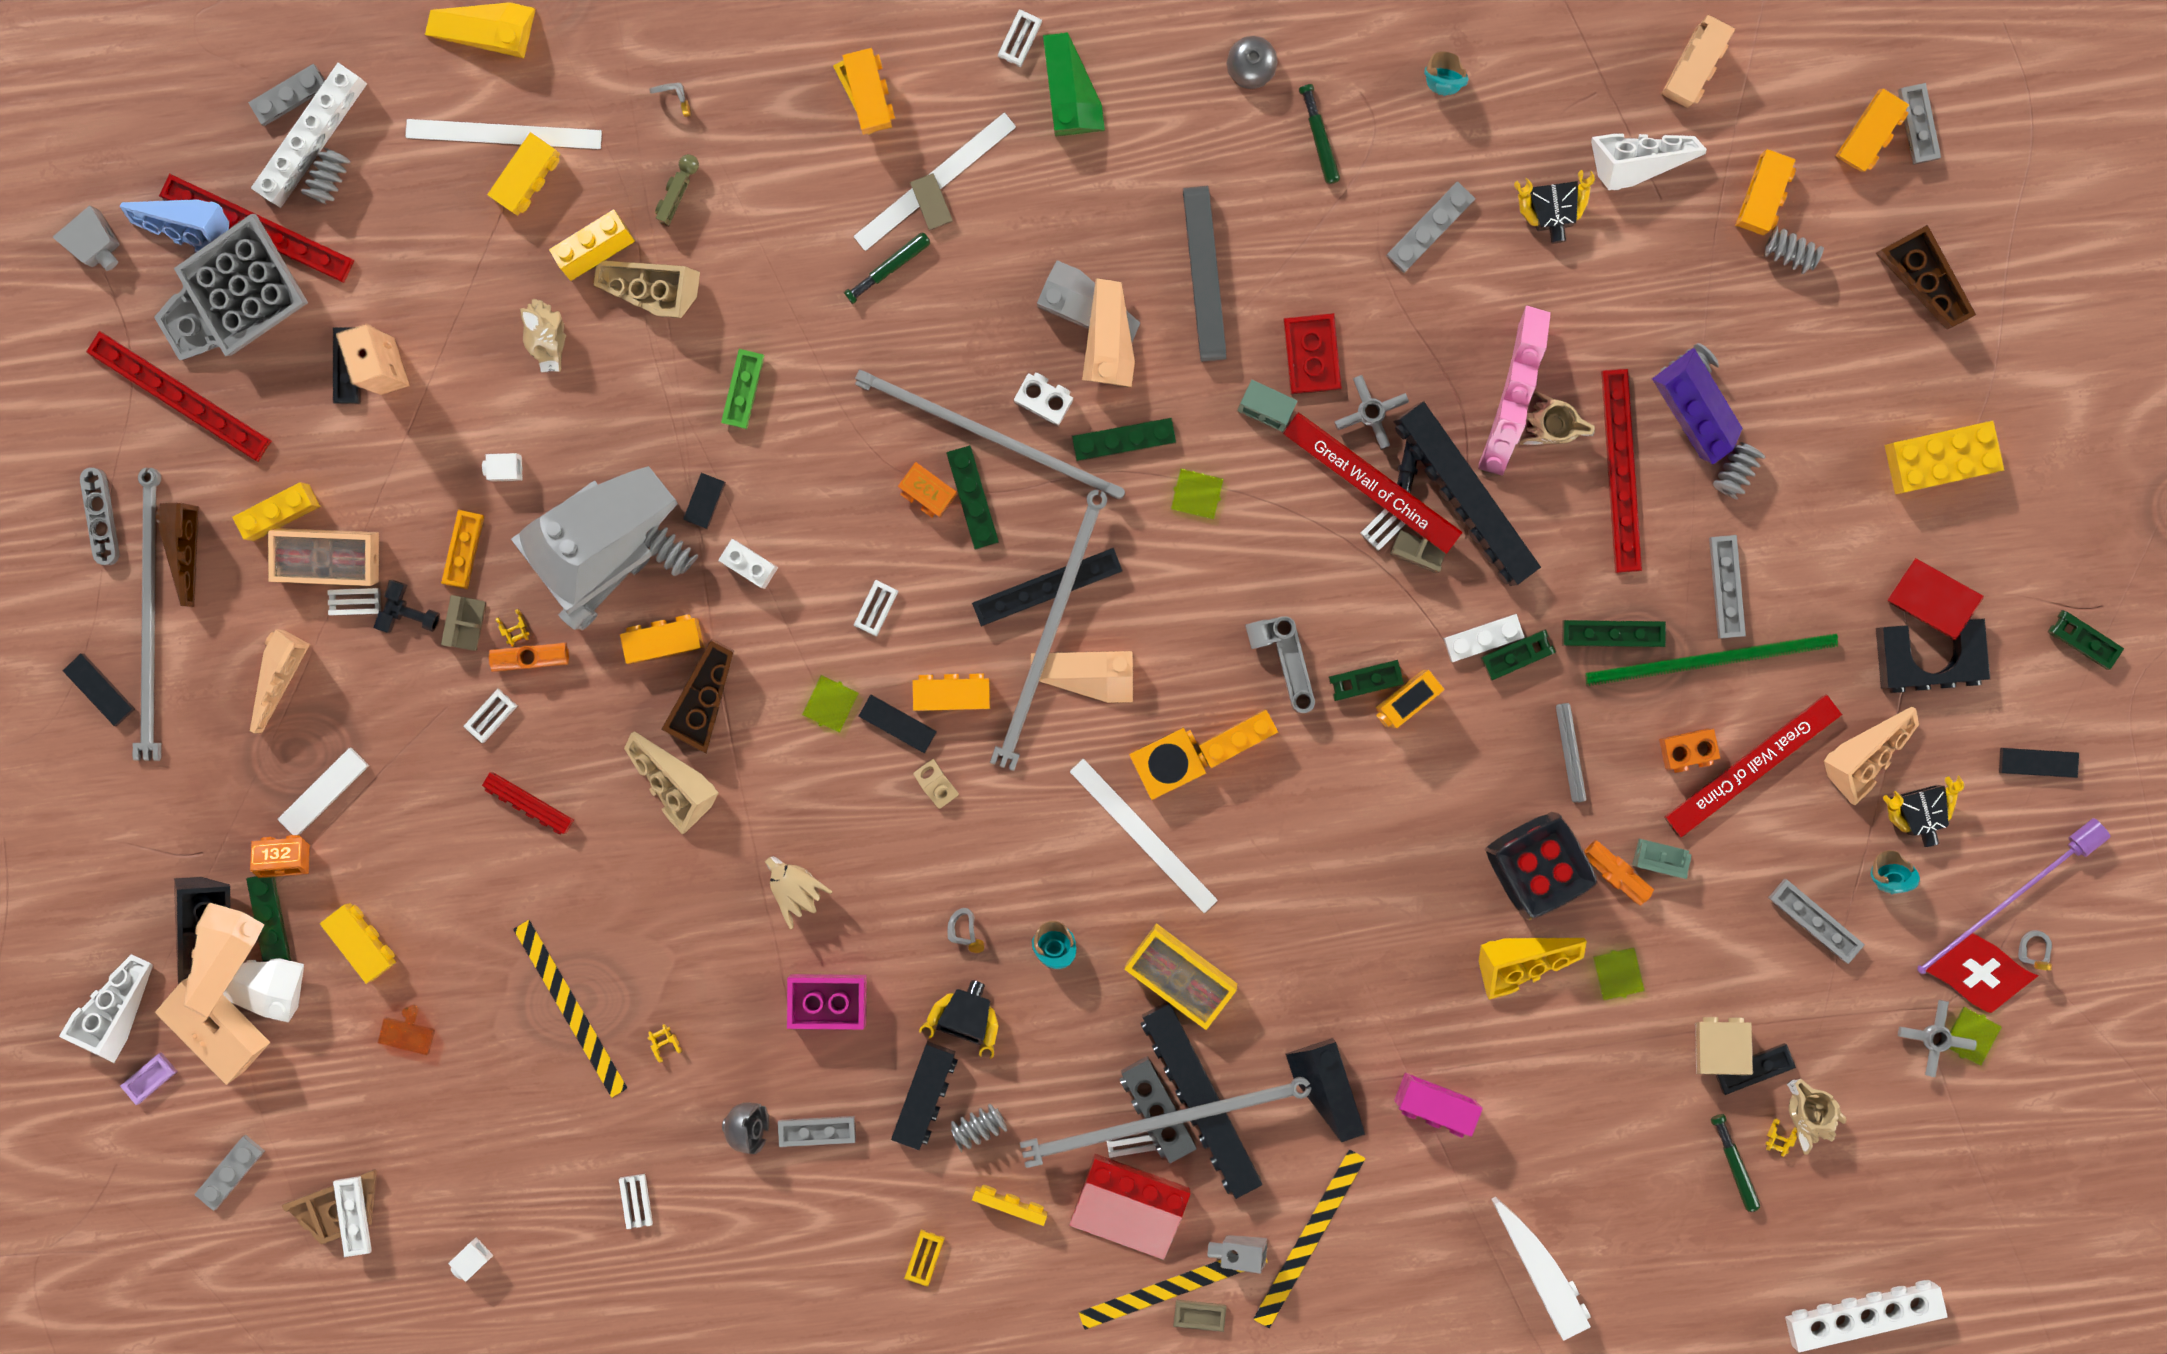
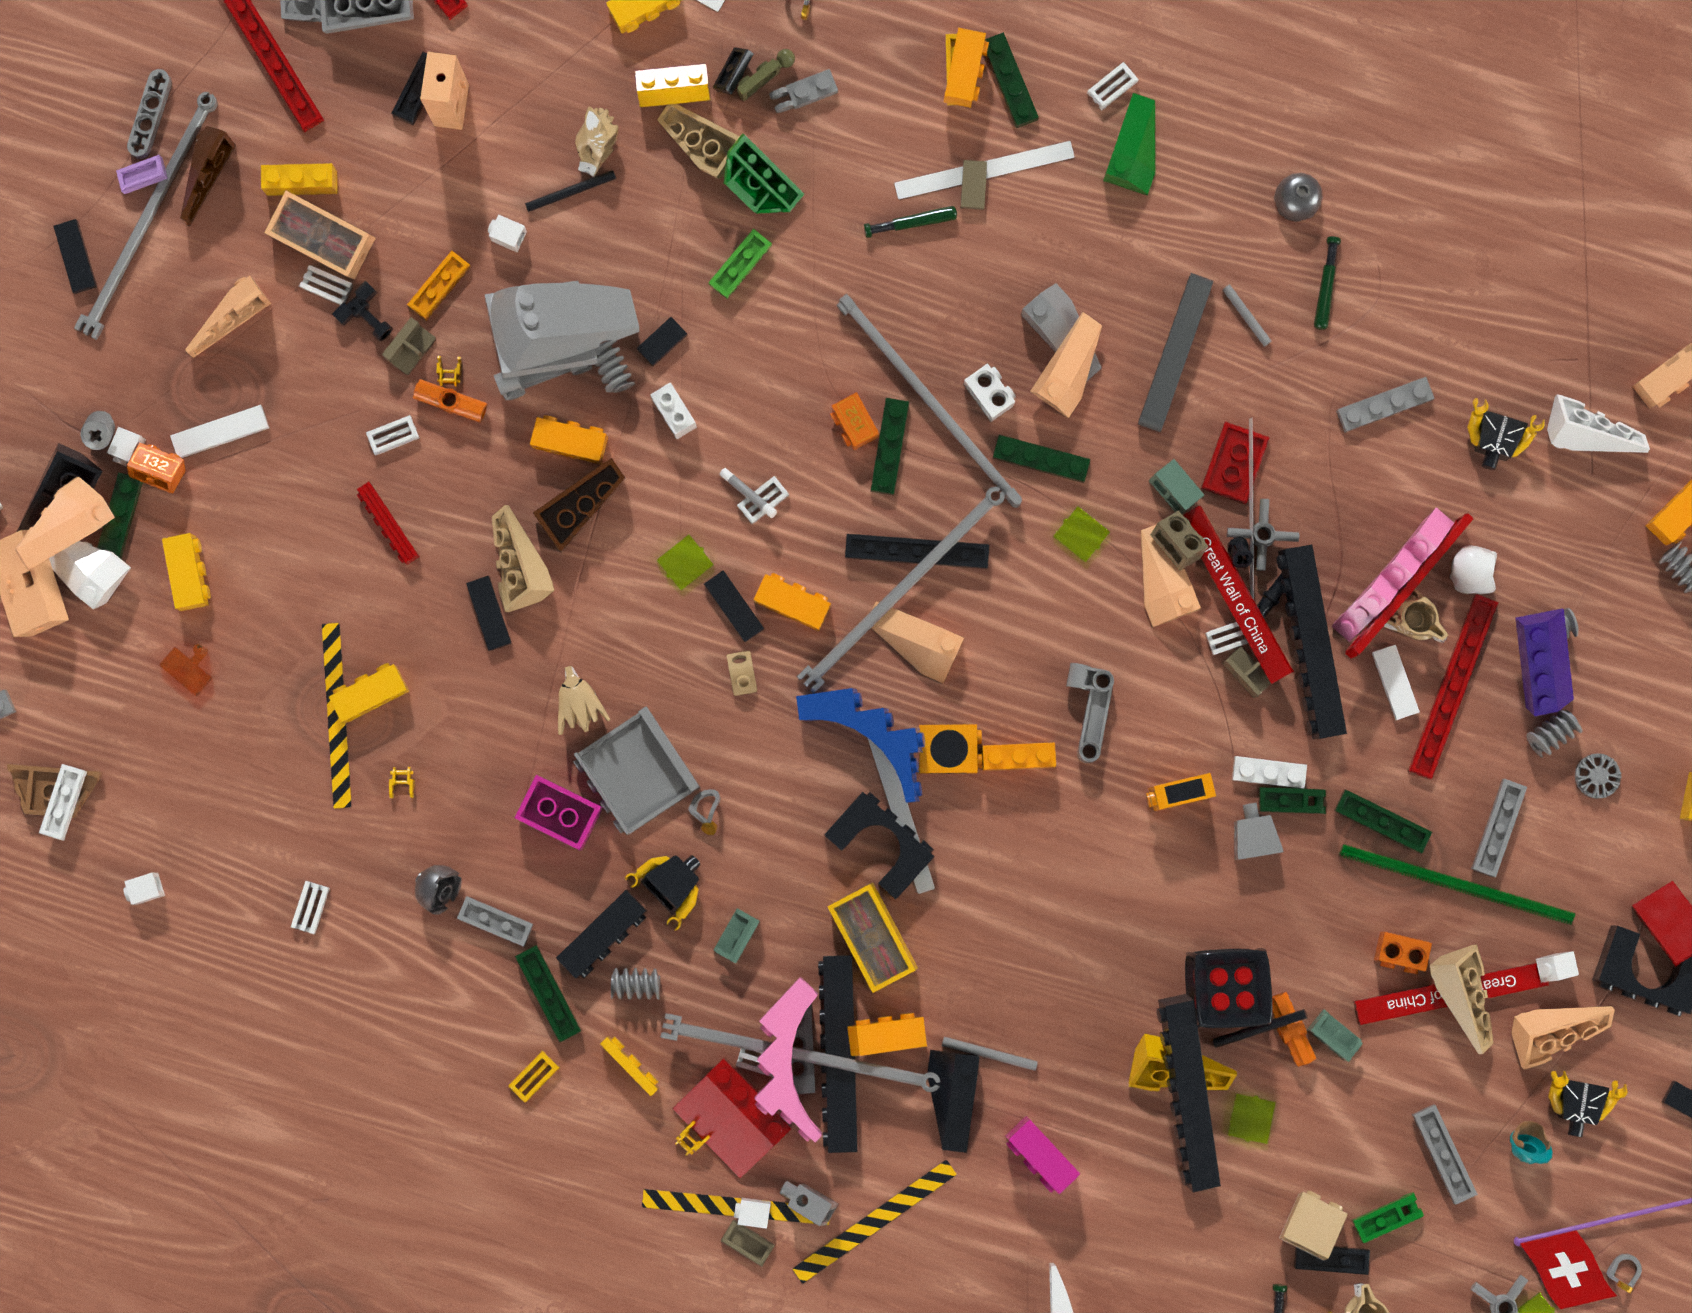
camera: 20 degrees right, 5 degrees down
teal piece [1032,921,1076,969] -> none
dark green plate [1329,660,1404,701] -> none
piece [1424,51,1469,96] -> none
light grey axle [1556,703,1586,803] -> none
none -> light grey piece [80,411,115,450]
none -> white brick [107,427,146,467]
none -> lavender tile [116,155,168,194]
none -> yellow brick [329,663,410,724]
none -> black tile [466,575,512,651]
none -> dark green plate [515,945,582,1042]
none -> black bar [525,170,616,212]
none -> light grey panel [573,706,700,835]
none -> yellow piece [675,1120,710,1156]
none -> black plate [713,47,754,95]
none -> sand green hinge [714,908,760,964]
none -> light grey bar [720,468,777,518]
none -> green wedge [723,133,804,214]
none -> white brick [734,1198,771,1229]
none -> bright pink arch [755,977,822,1142]
none -> light grey hinge [769,69,838,113]
none -> blue arch [796,688,925,803]
none -> black arch [824,792,935,899]
none -> light orange brick [847,1013,927,1056]
none -> light grey bar [942,1037,1038,1071]
none -> dark green plate [985,32,1039,128]
none -> light nougat wedge [1141,525,1201,628]
none -> dark tan brick [1150,510,1208,570]
none -> black brick [1156,994,1221,1193]
none -> black bar [1212,1009,1307,1048]
none -> light grey piece [1223,285,1272,347]
none -> black bush [1227,537,1253,568]
none -> light grey torso [1234,803,1283,860]
none -> white sticker [1249,418,1254,600]
none -> red tile [1345,513,1474,659]
none -> green plate [1352,1192,1424,1243]
none -> white tile [1372,645,1420,720]
none -> tan wedge [1430,945,1494,1054]
none -> white piece [1450,545,1497,594]
none -> white brick [1536,951,1579,983]
none -> light grey wheel [1575,754,1622,799]

